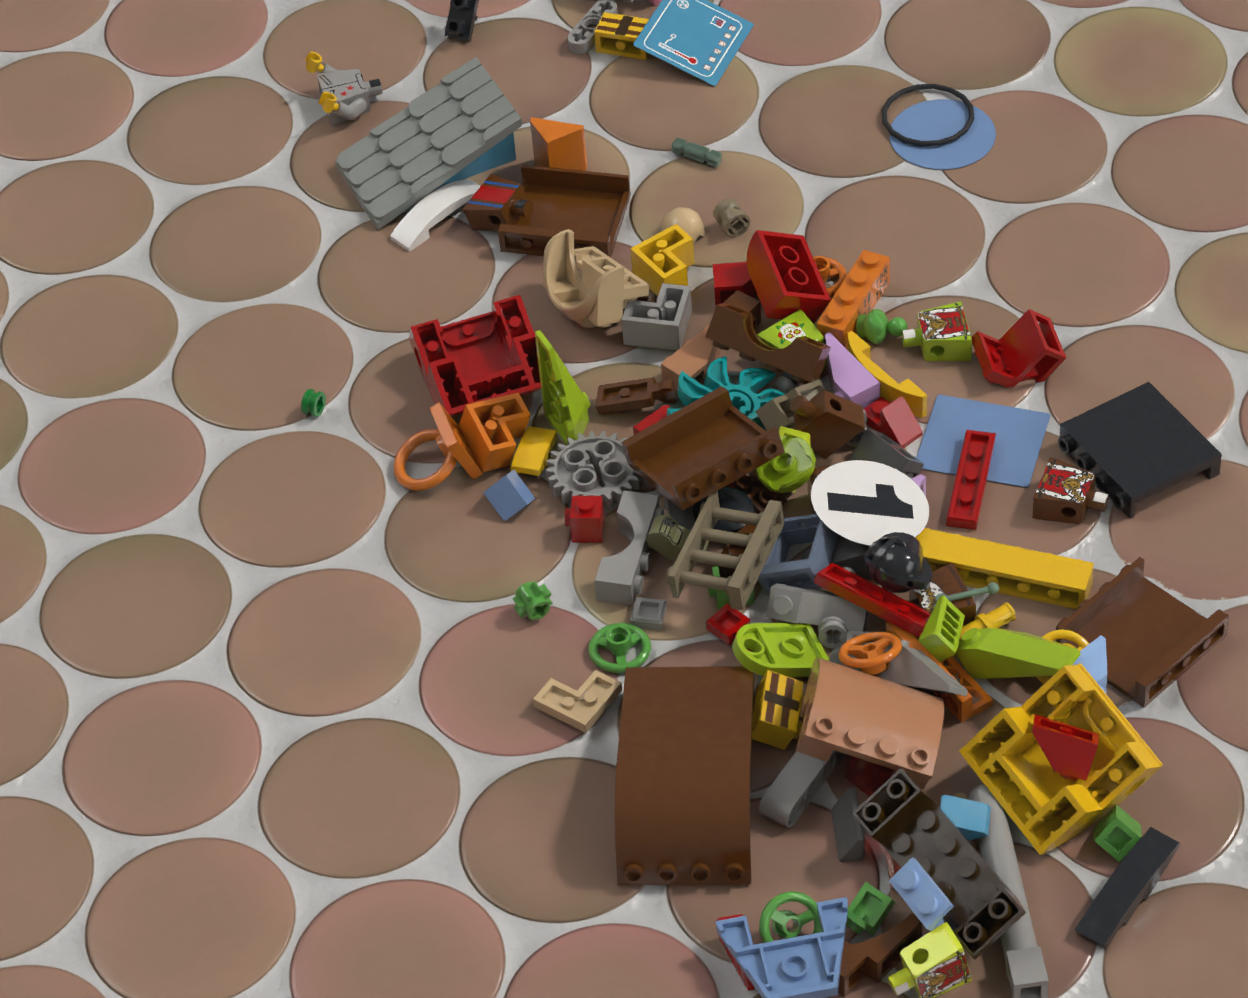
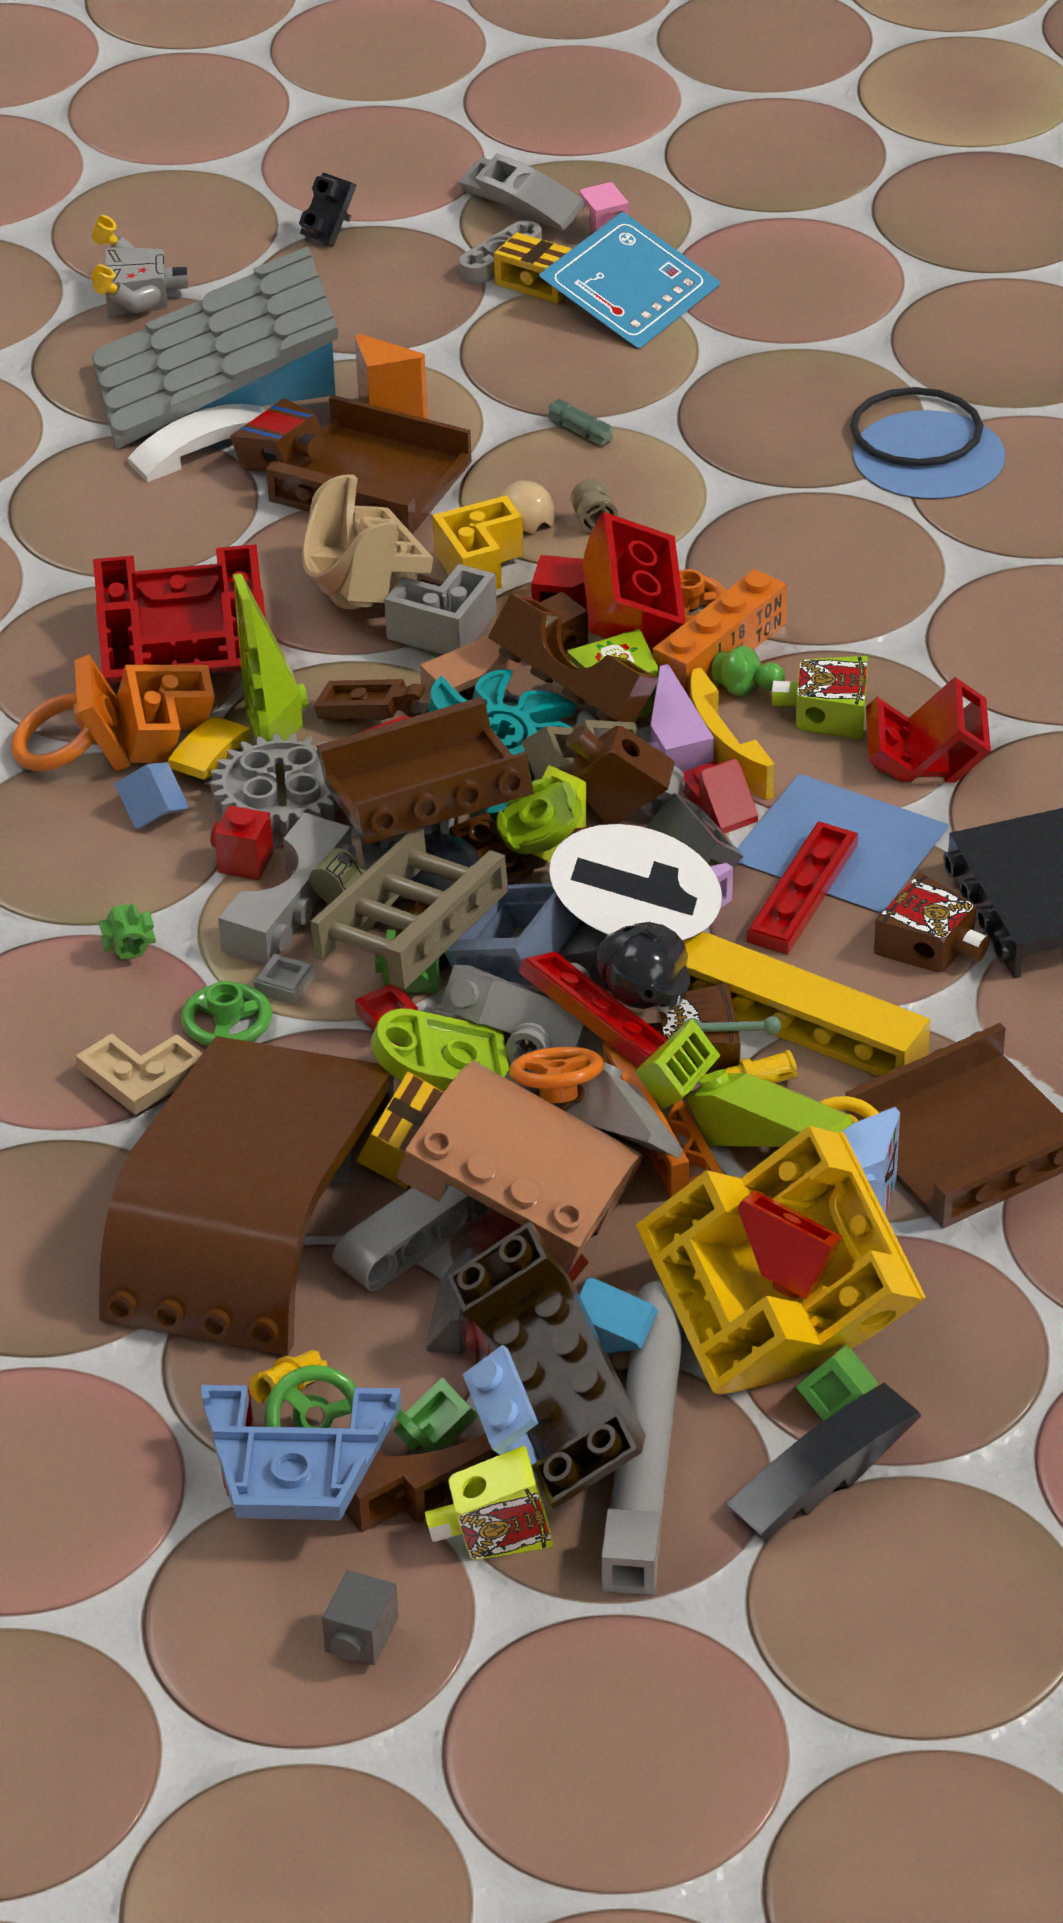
camera: 10 degrees right, 5 degrees down
none -> yellow axle [249,1350,327,1404]

